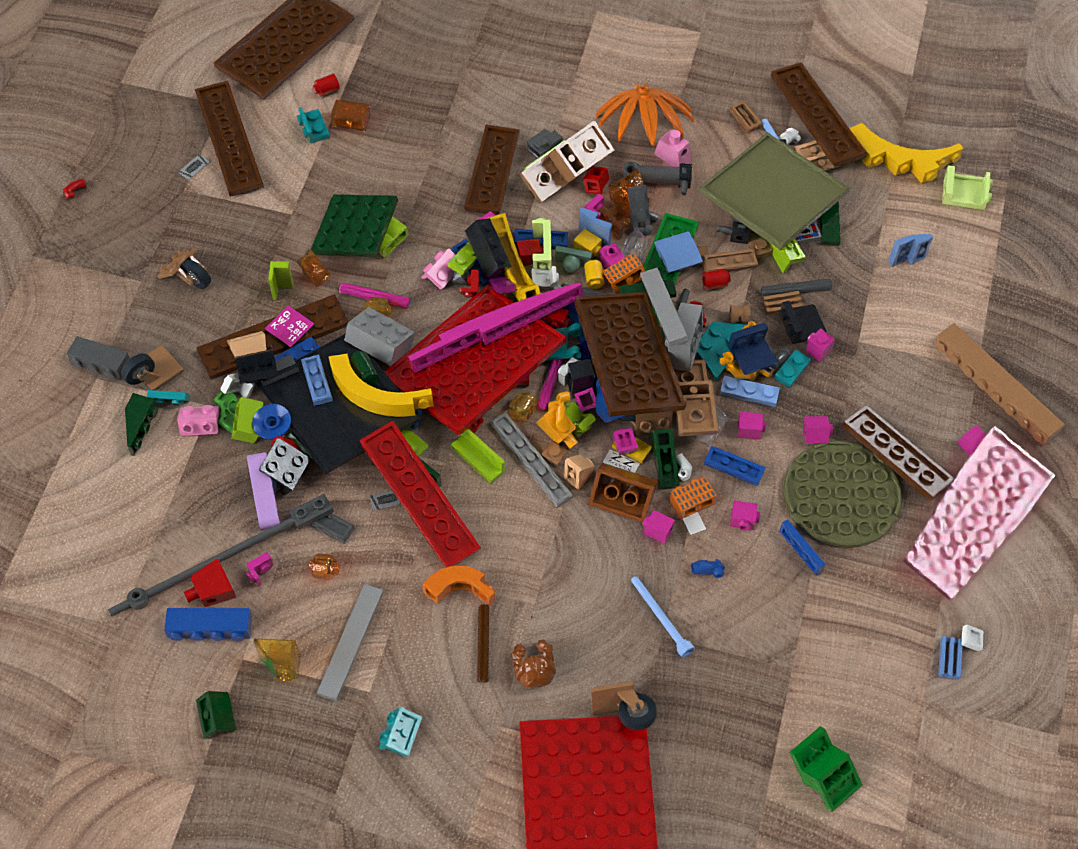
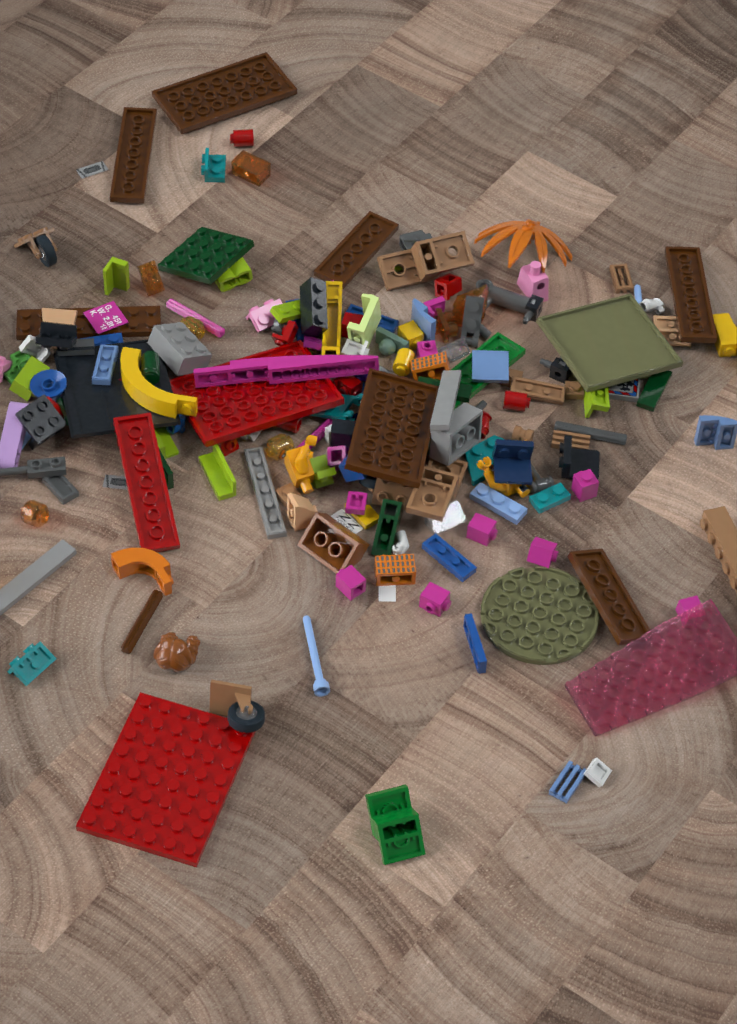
camera: 20 degrees right, 10 degrees down
blue arm [691,559,725,578] -> none

